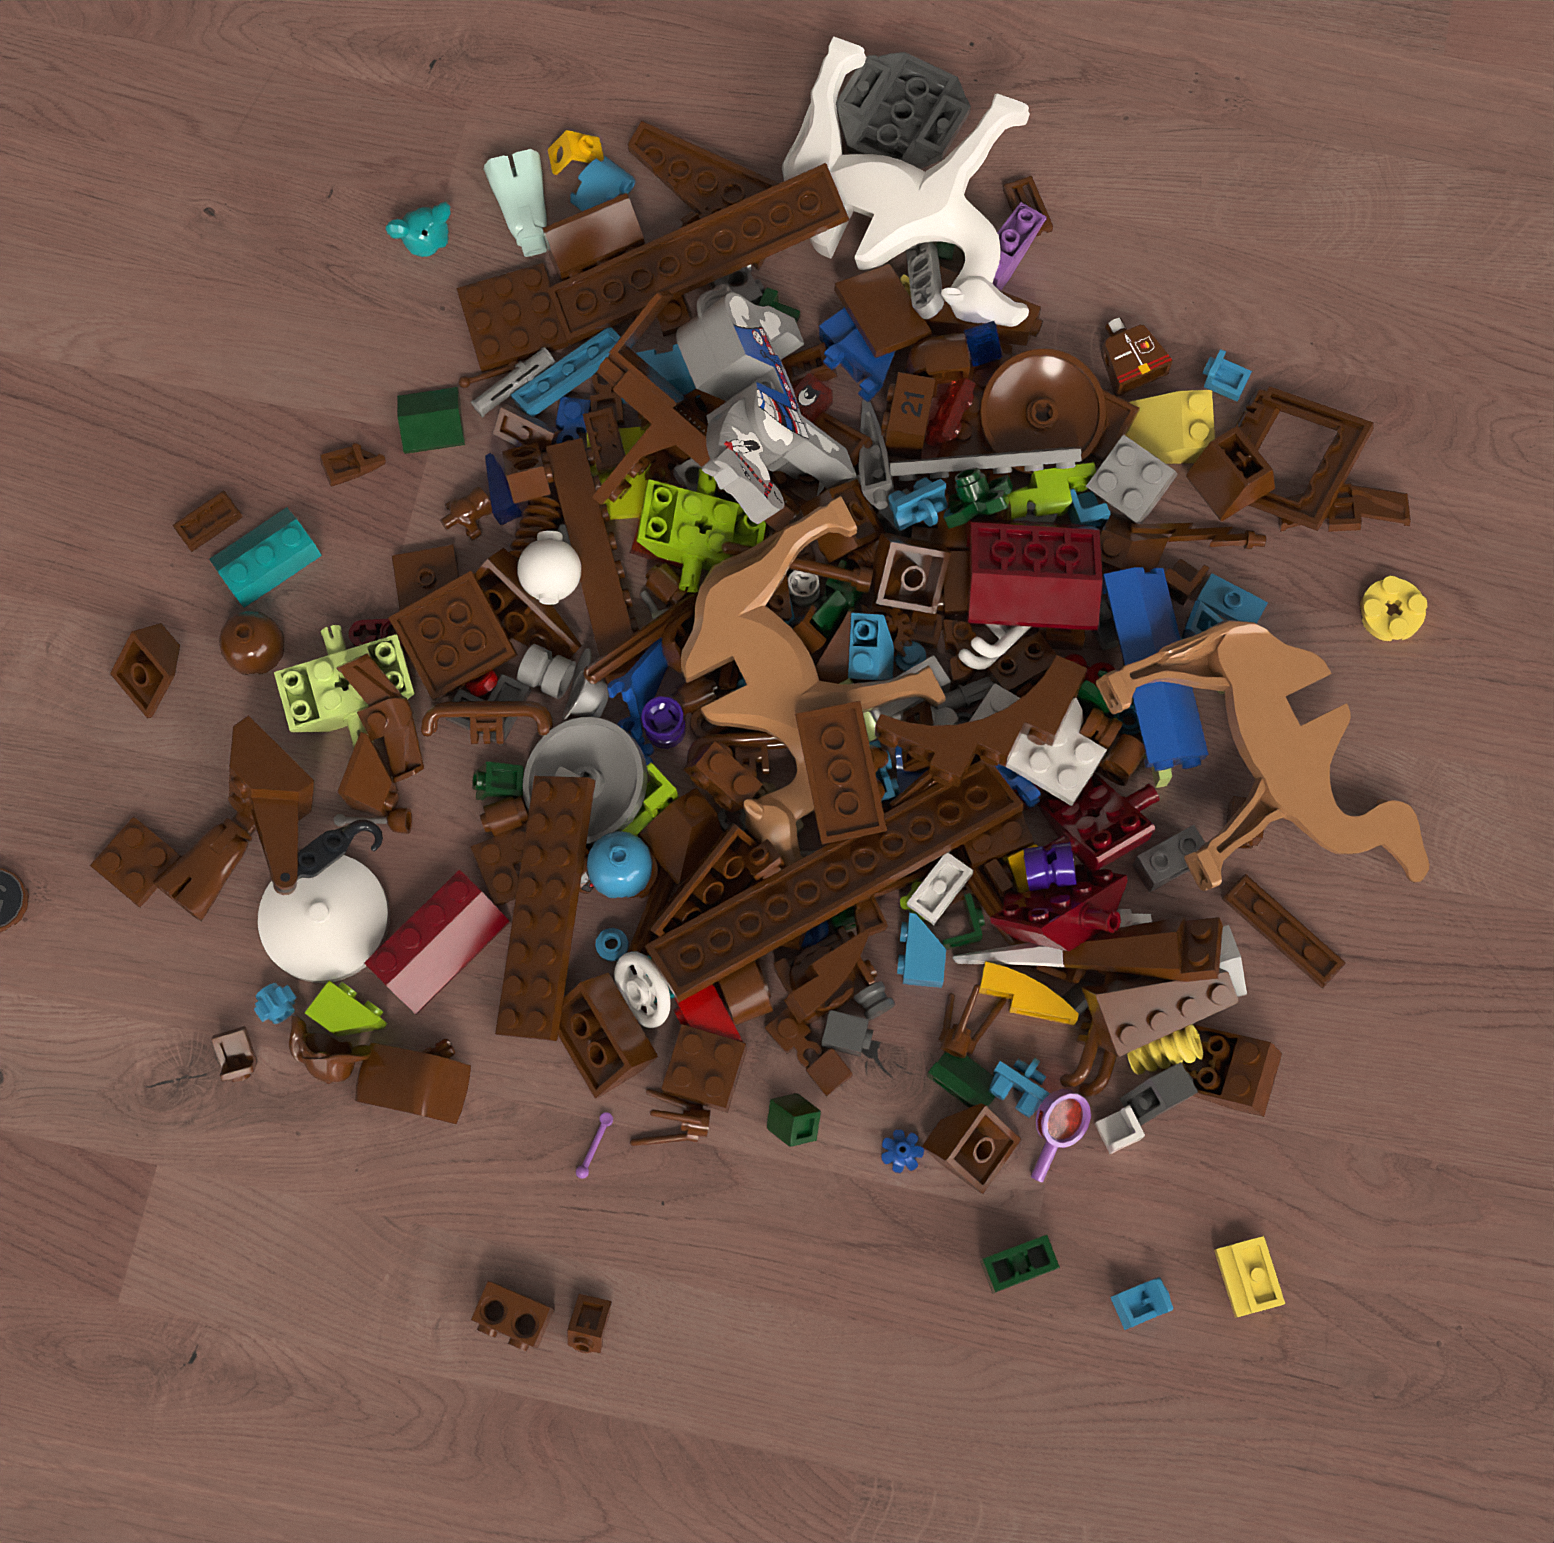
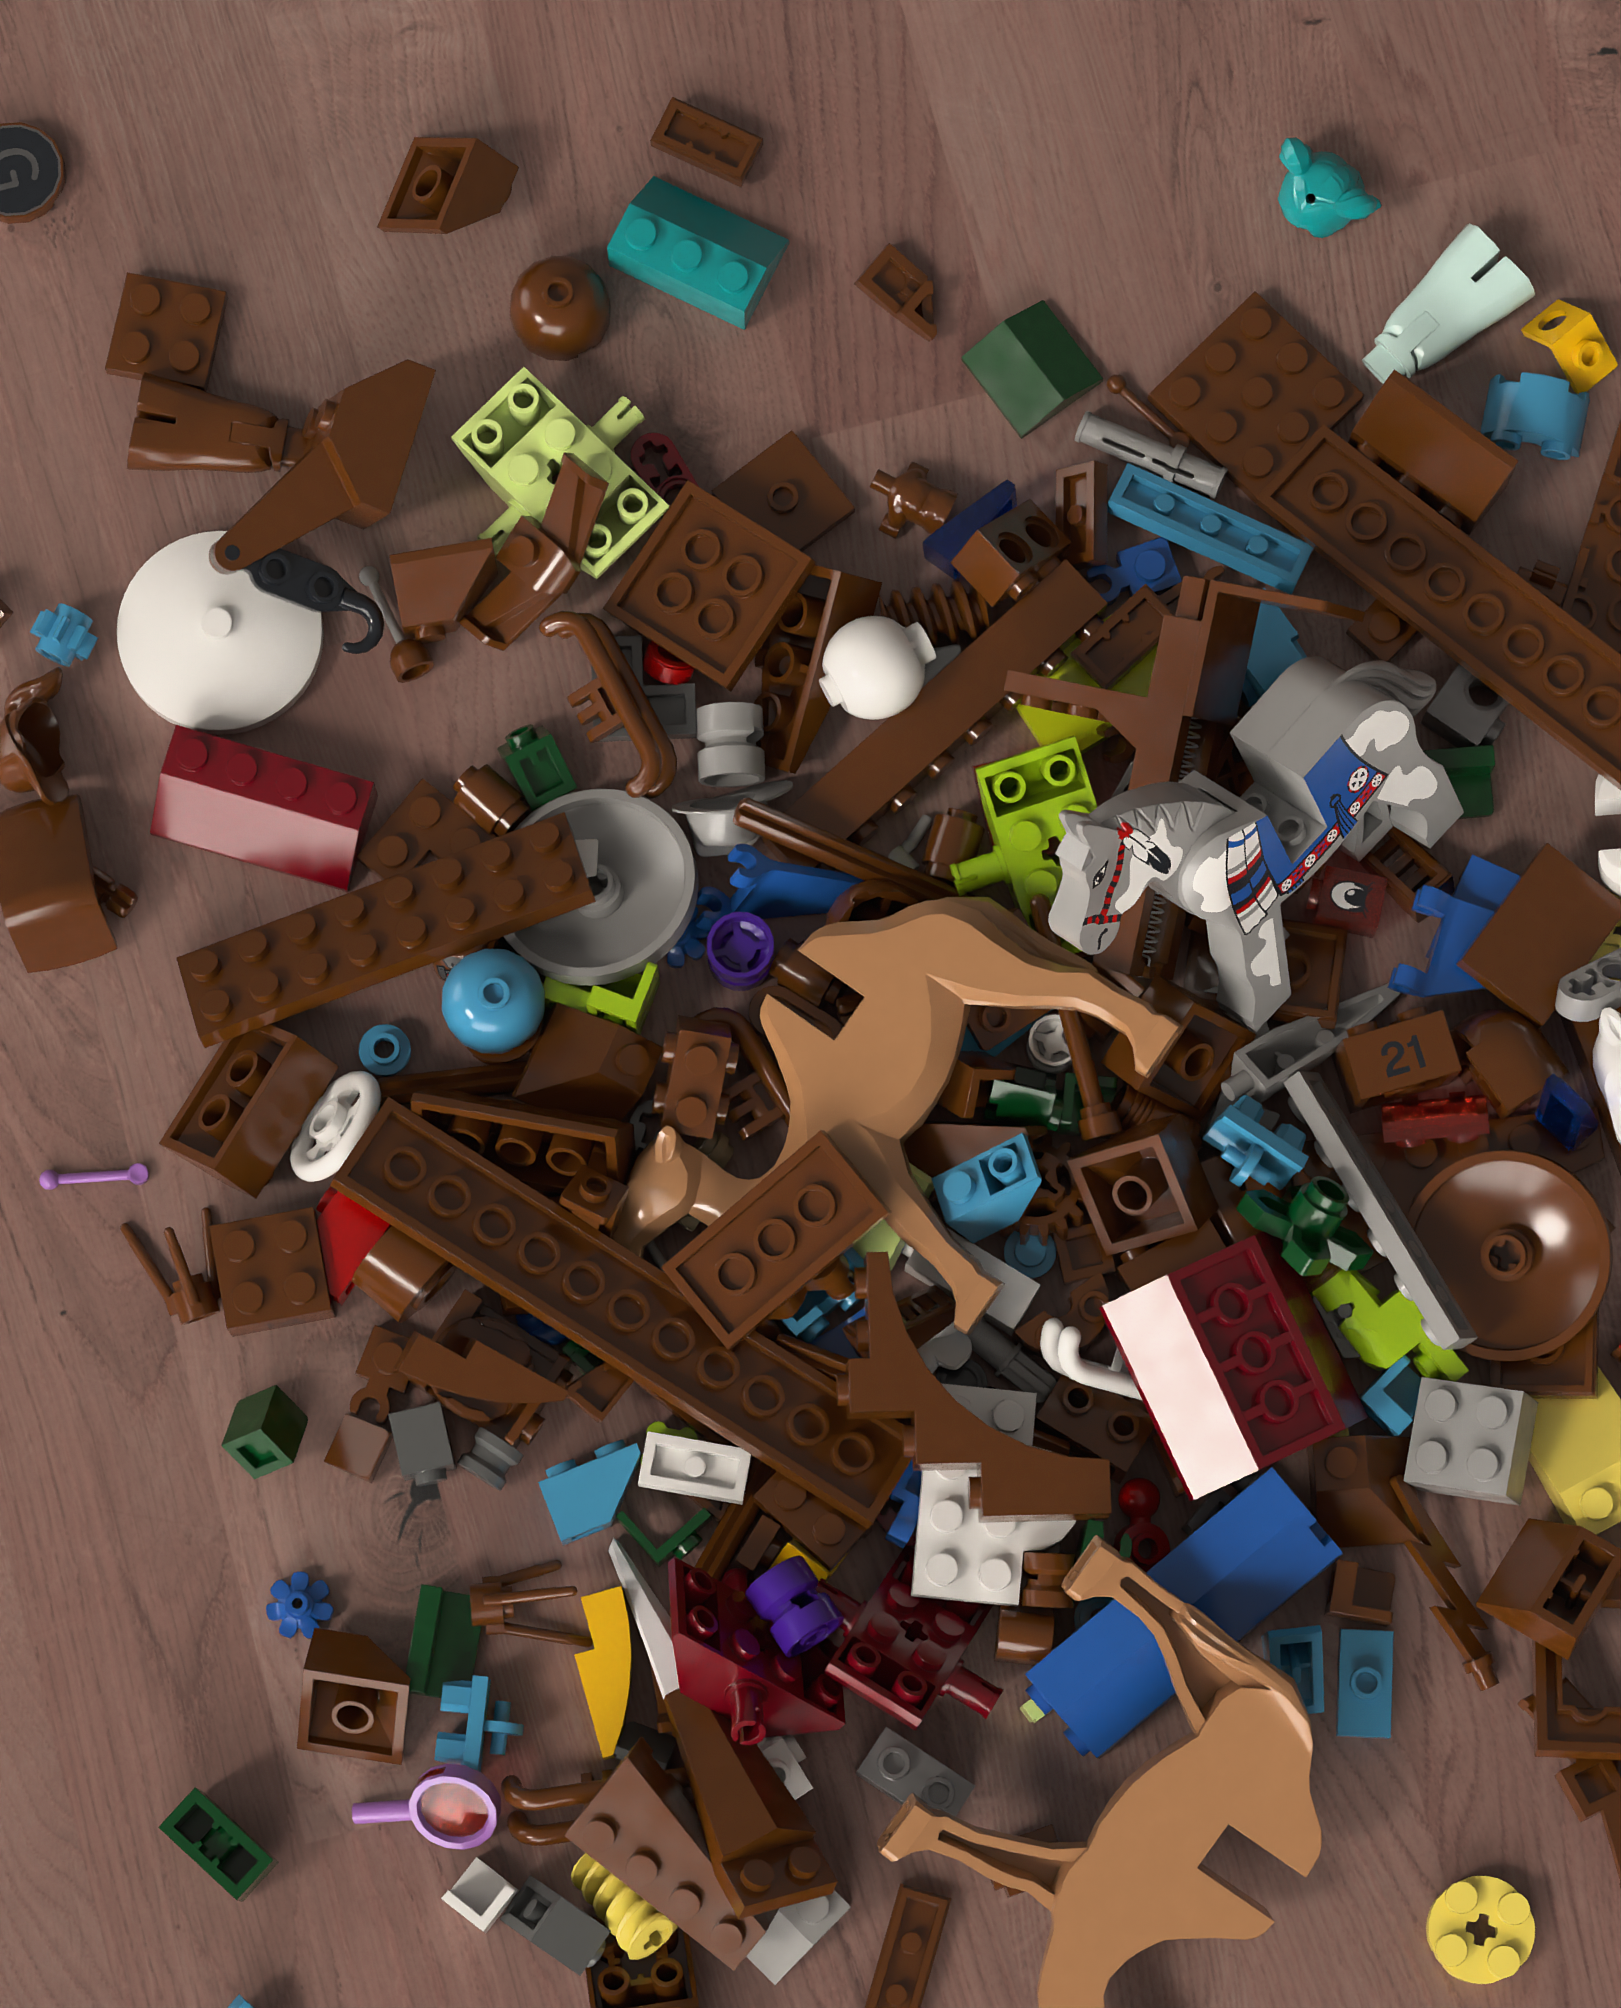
camera: 55 degrees right, 5 degrees up
lime slope [305,981,388,1037] -> none

